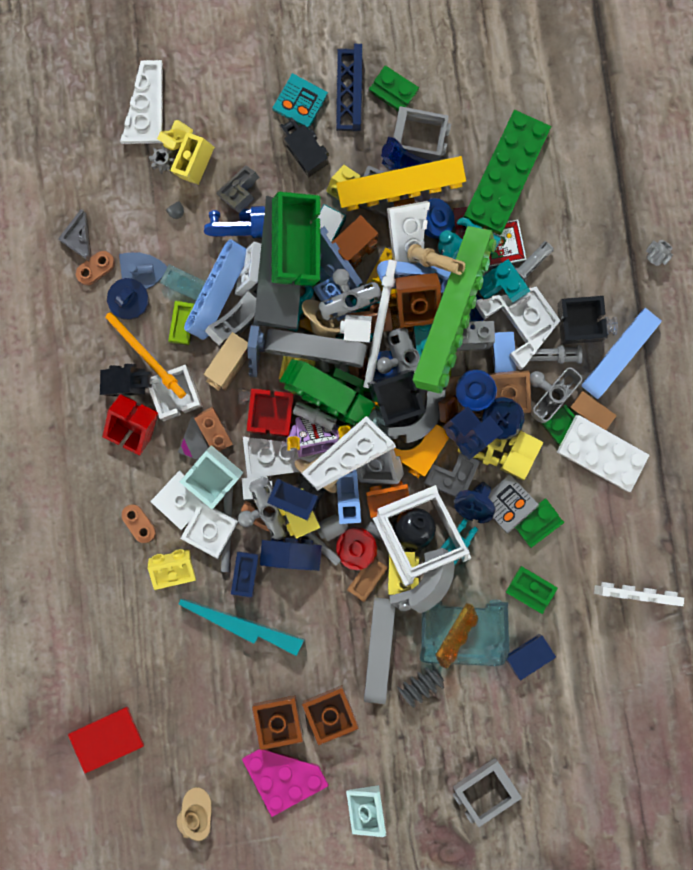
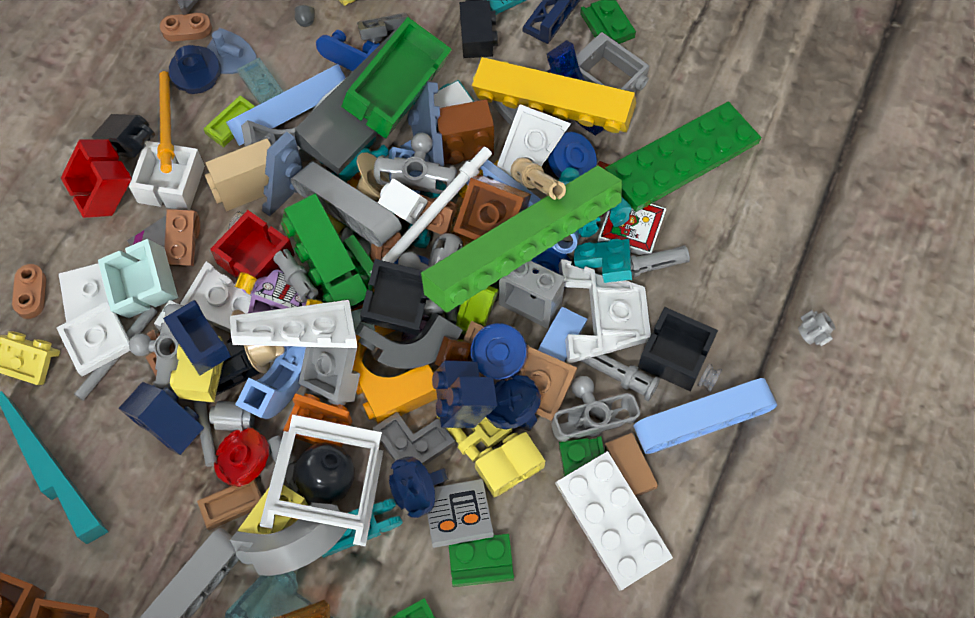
camera: 30 degrees right, 20 degrees down
dark blue panel [231,551,260,598] -> none

